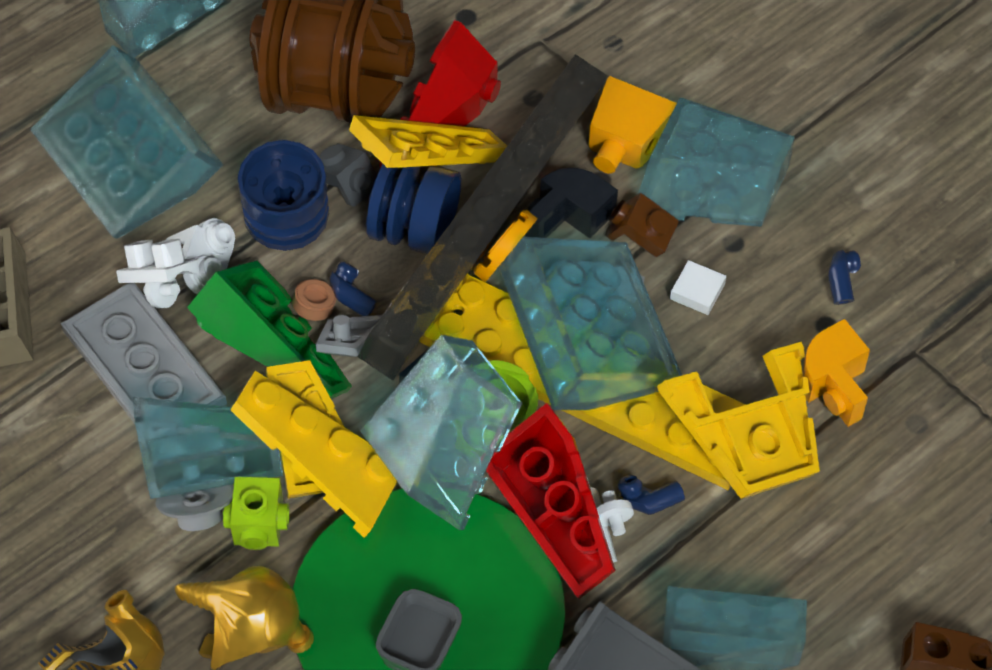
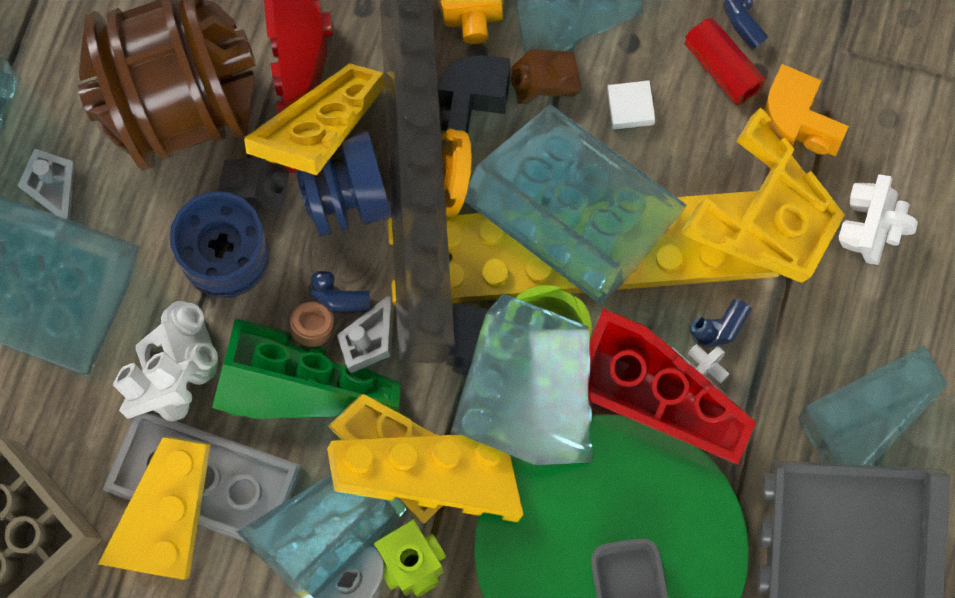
camera: 25 degrees left, 15 degrees up
none -> light grey piece [18,149,75,224]
none -> yellow wing [98,437,211,580]
none -> red axle [684,17,766,105]
none -> white hips [839,175,918,265]

